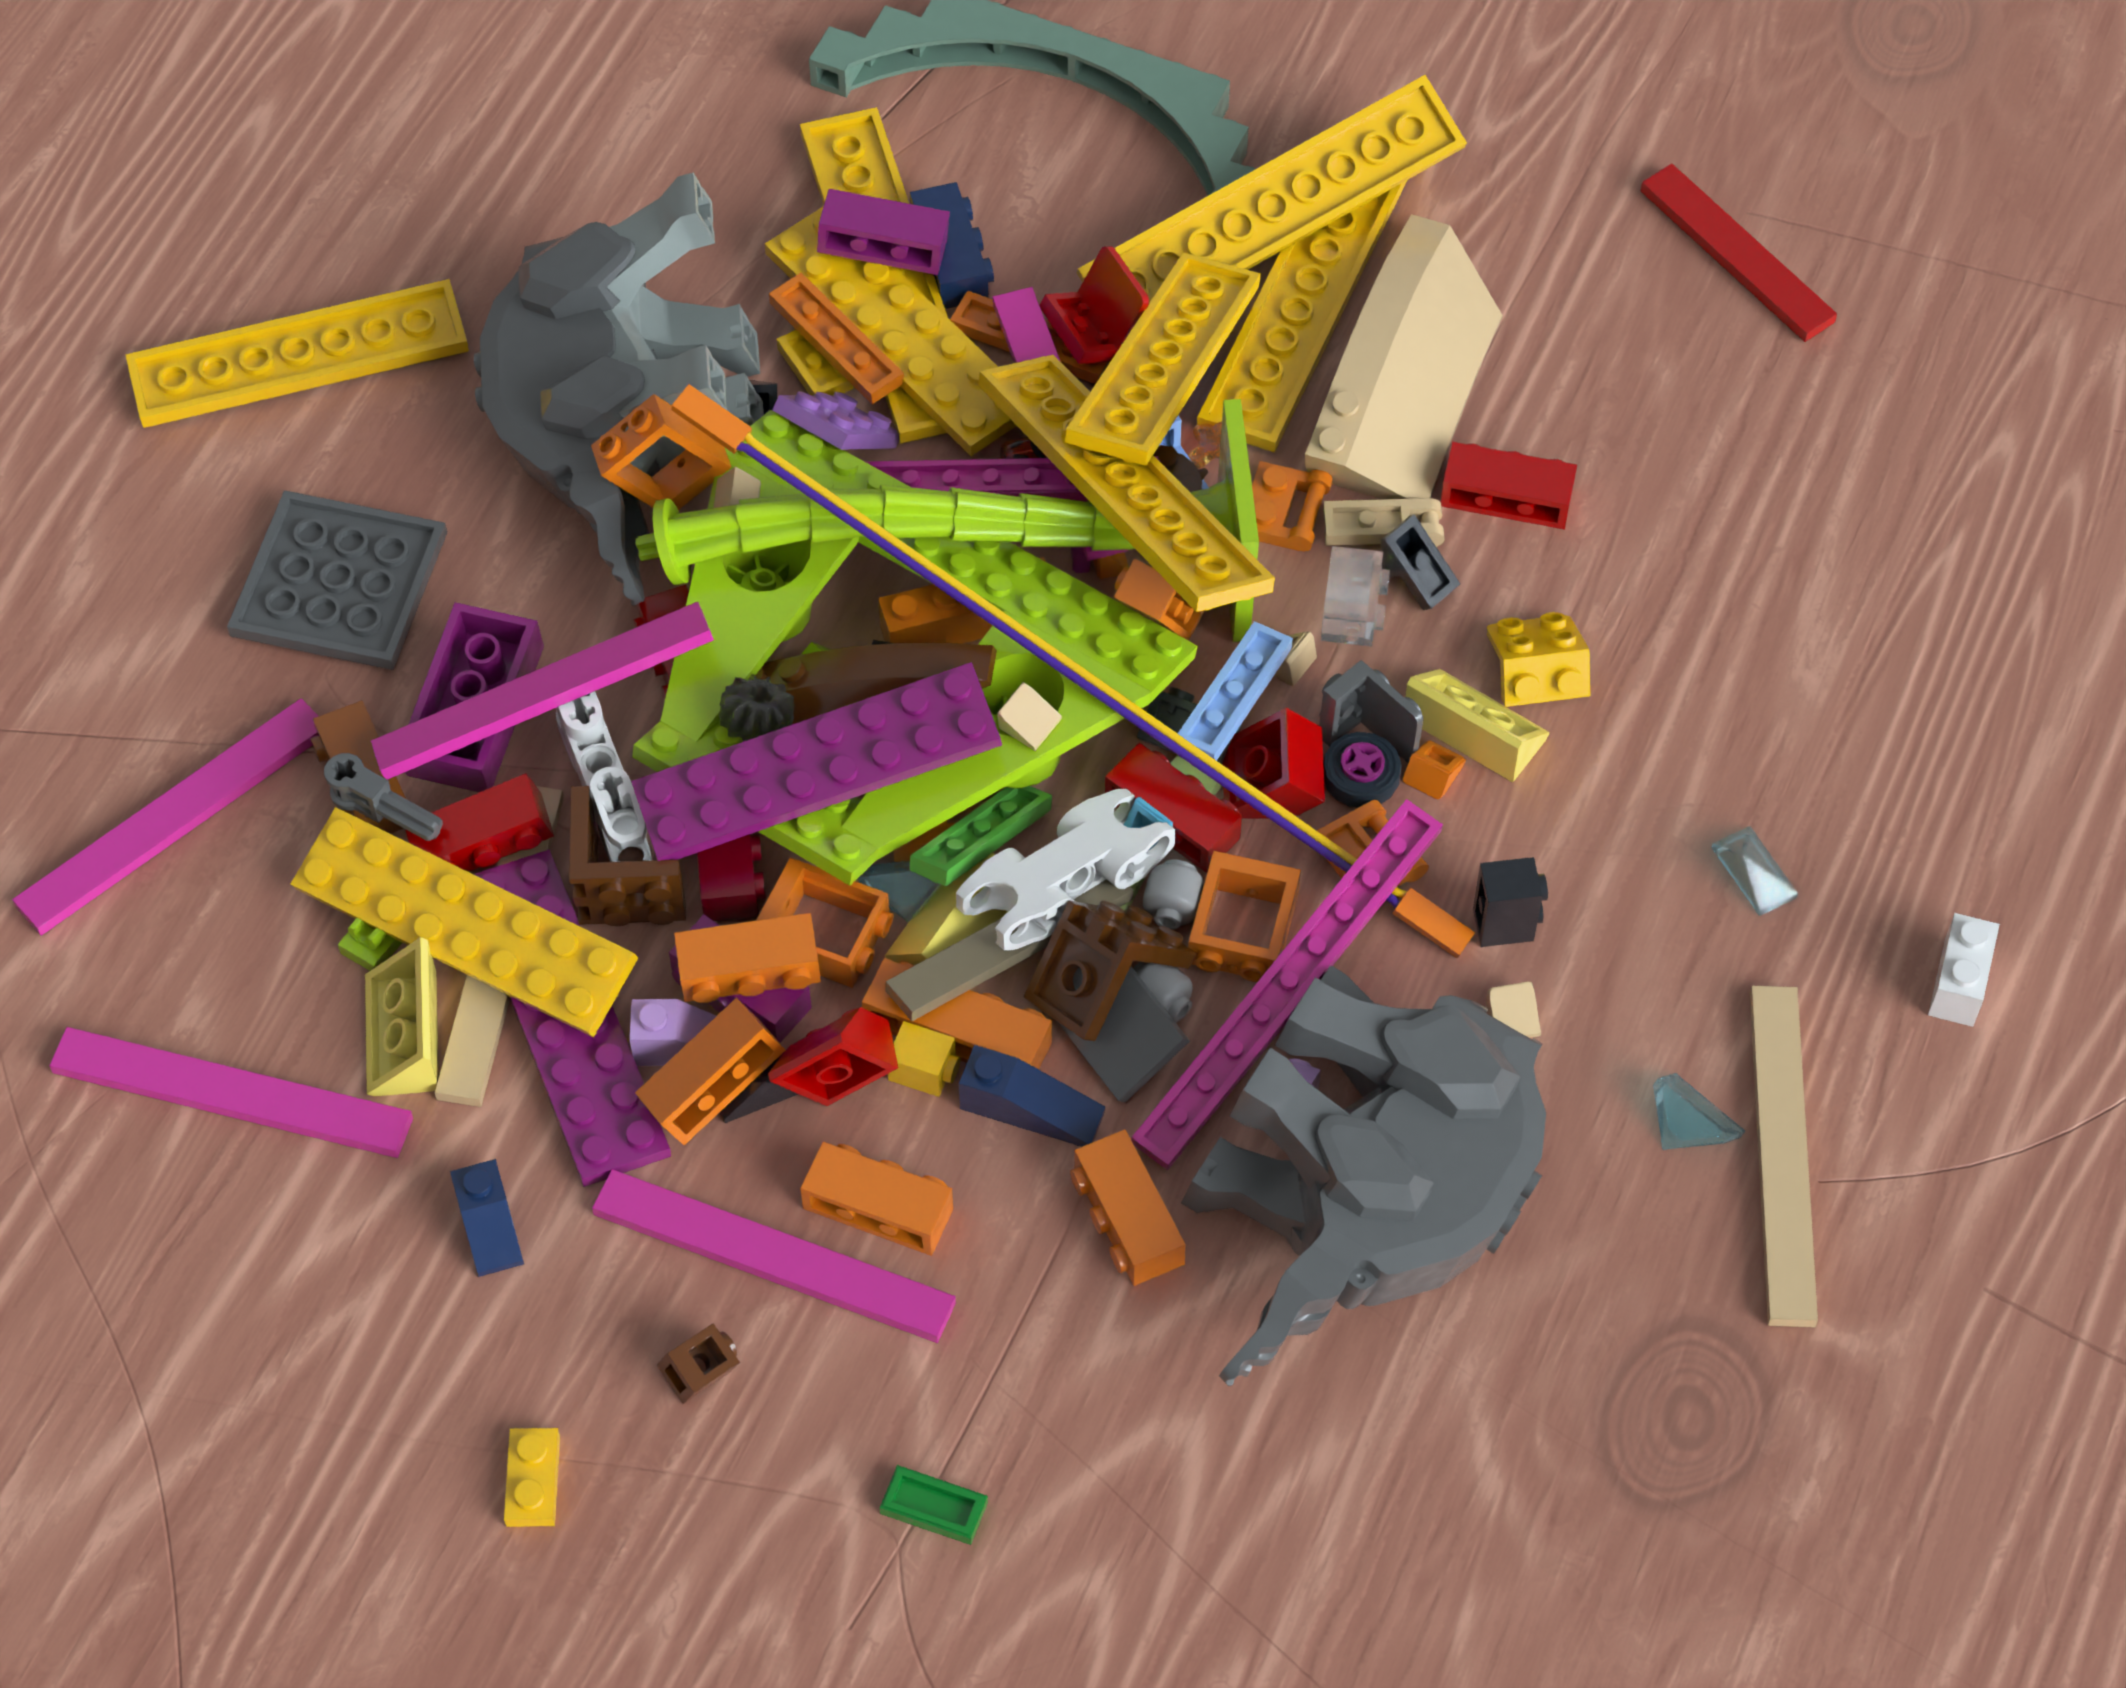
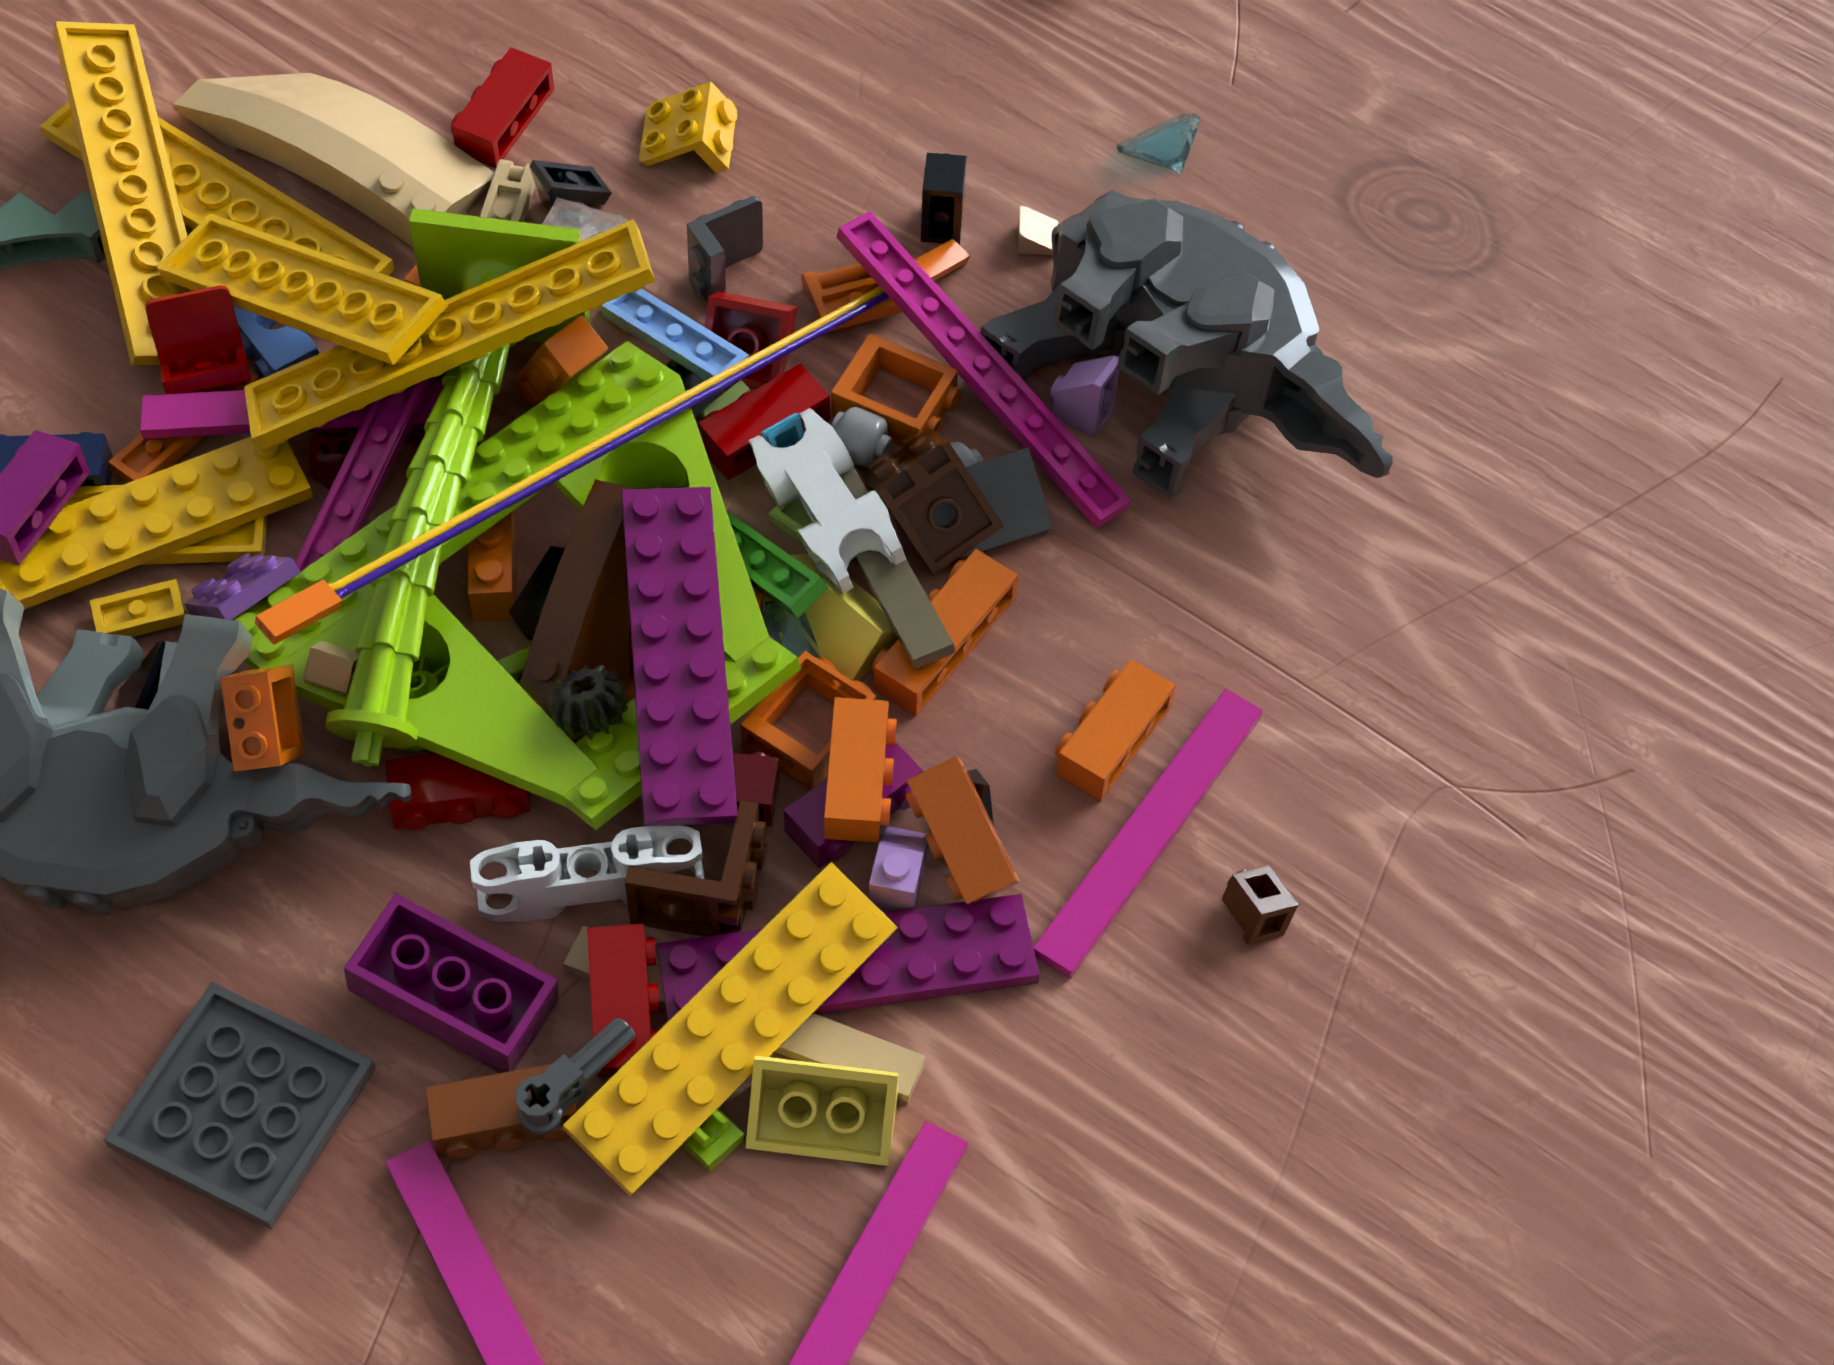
camera: 80 degrees left, 0 degrees up
dark pink tile [371,601,714,780] -> none
dark blue slope [450,1159,524,1277] -> none
yellow plate [504,1428,560,1527] -> none
red slope [768,1007,899,1106] -> none
orange plate [769,273,904,404] -> none
green tile [879,1465,988,1545] -> none
yellow brick [888,1021,961,1097] -> none
dark blue slope [959,1045,1105,1147] -> none
tan slope [997,682,1062,751] -> none
orange brick [1070,1129,1186,1286] -> none
black wheel [1323,732,1402,808] -> none
orange slope [1403,740,1466,799] -> none
light yellow slope [1405,669,1550,782] -> none
clear light blue slope [1711,826,1798,916] -> none
tan tile [1750,986,1818,1327] -> none

